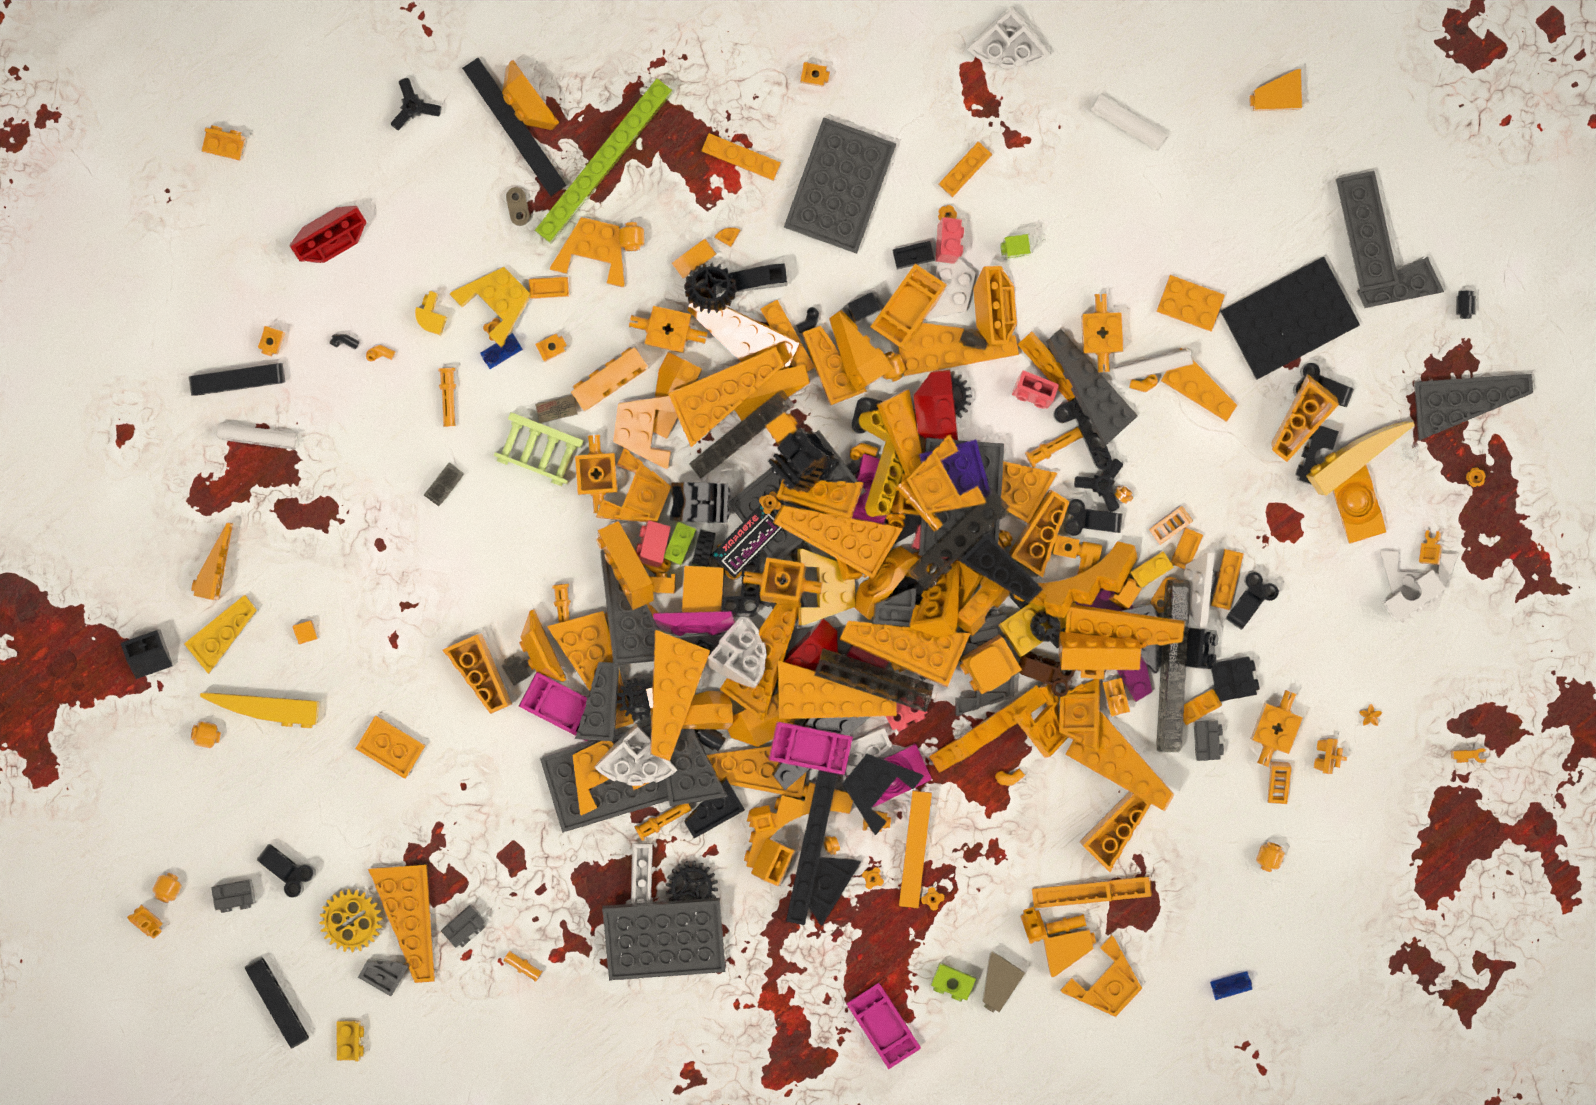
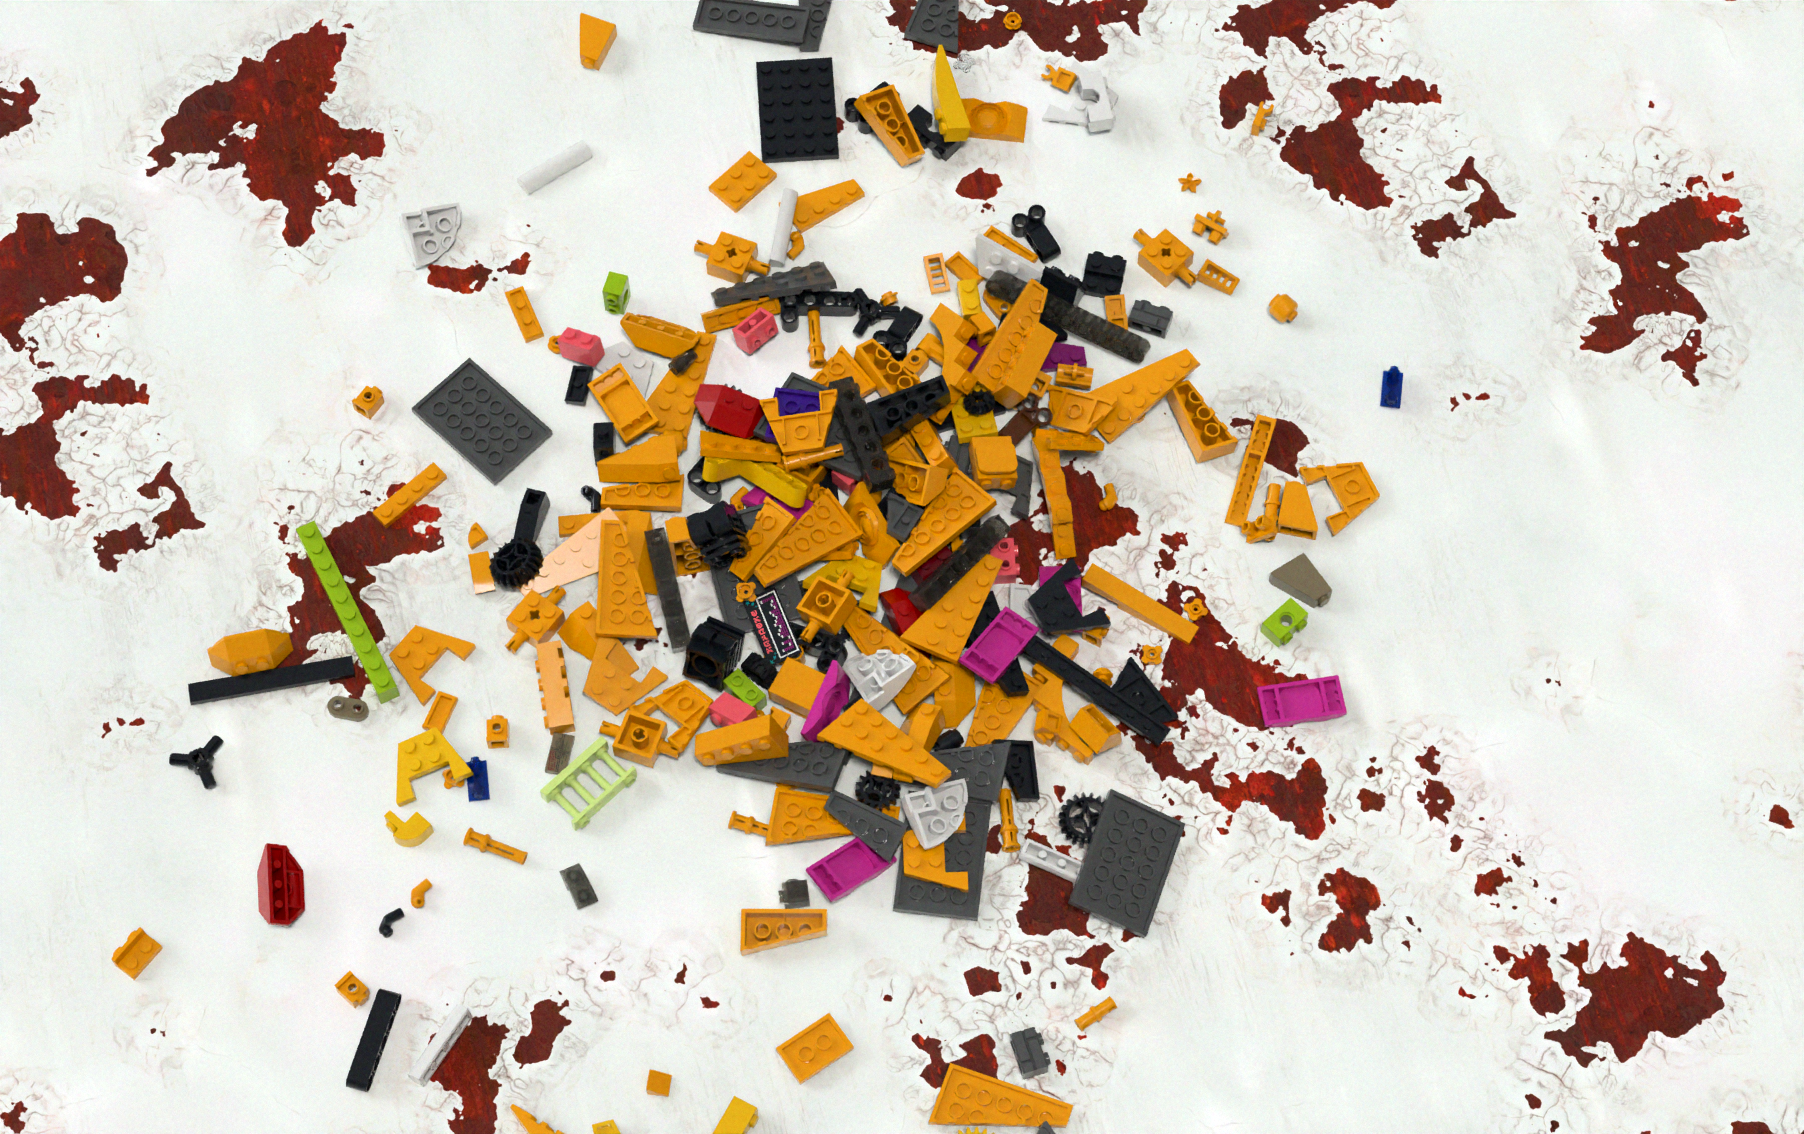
camera: 65 degrees left, 25 degrees down
light orange wedge [519,609,567,682] -> none
light orange head [619,222,645,251] -> none

